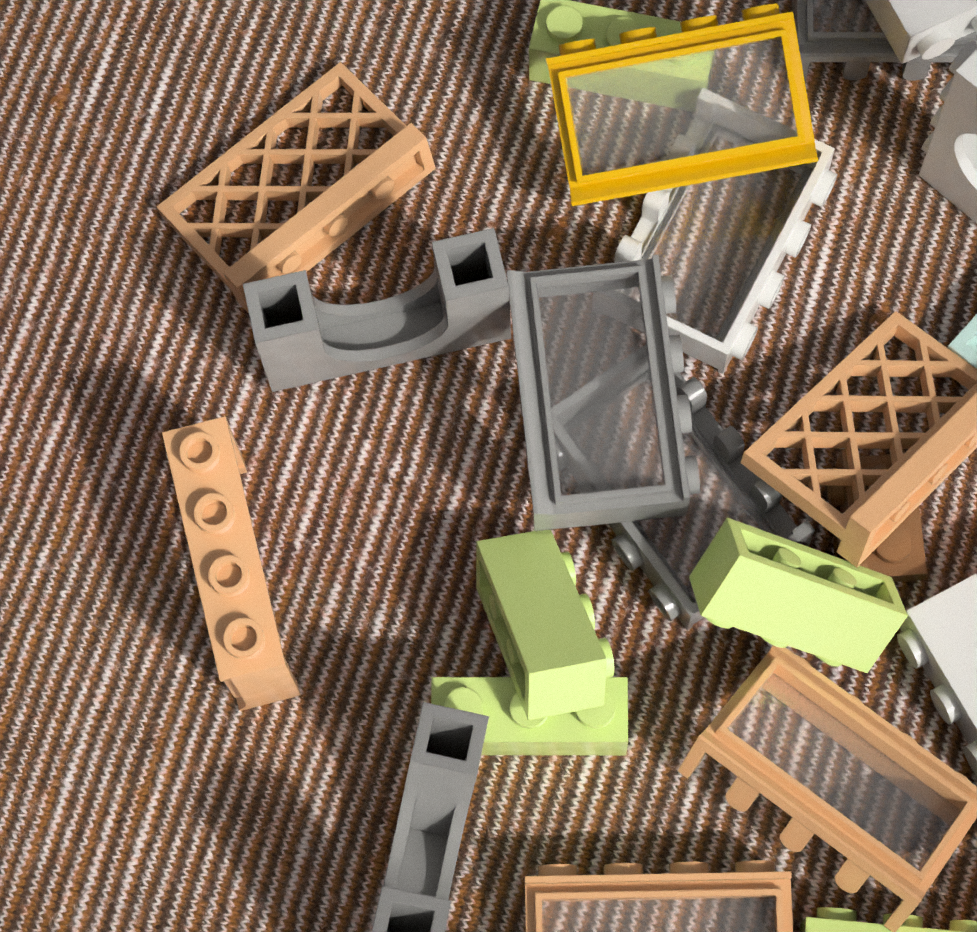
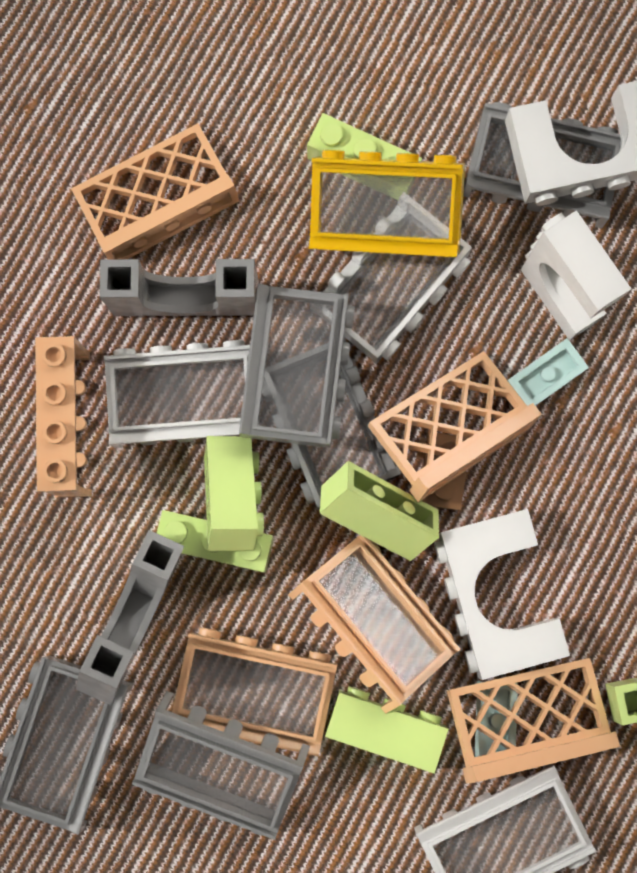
camera: 10 degrees right, 10 degrees up
none -> window [104,340,259,448]

